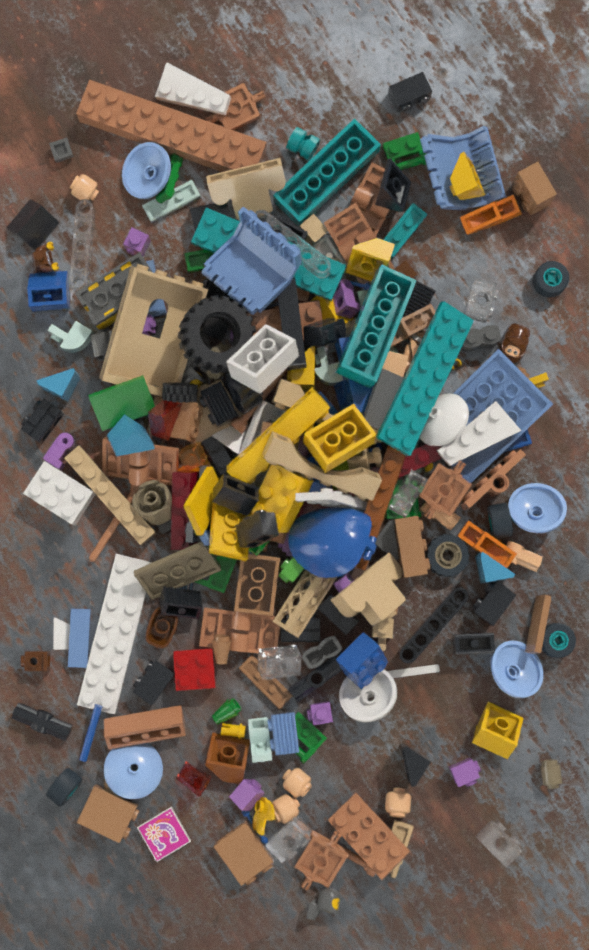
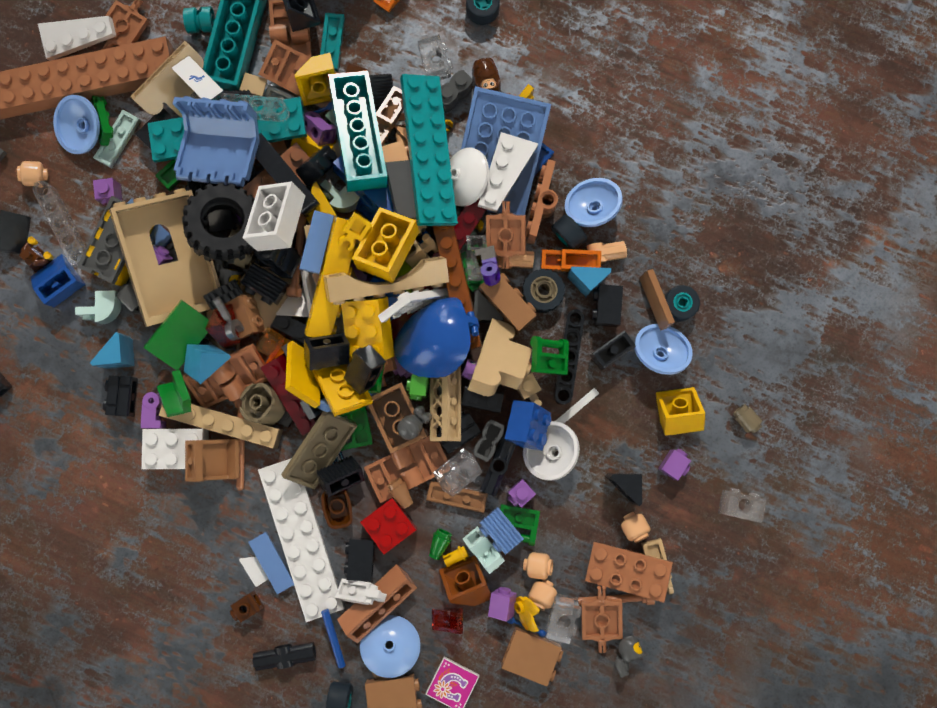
camera: 30 degrees left, 0 degrees up
none -> green panel [157,370,192,417]
none -> white sticker [172,56,223,99]
none -> medium nougat panel [185,439,240,482]
none -> flat silver piece [212,297,244,341]
none -> medium blue tile [299,210,334,274]
none -> white hinge [335,579,387,605]
none -> yellow plate [338,212,372,251]
none -> dark grey piece [397,405,432,440]
none -> dark purple leg [475,245,501,286]
none -> green plate [530,336,569,375]

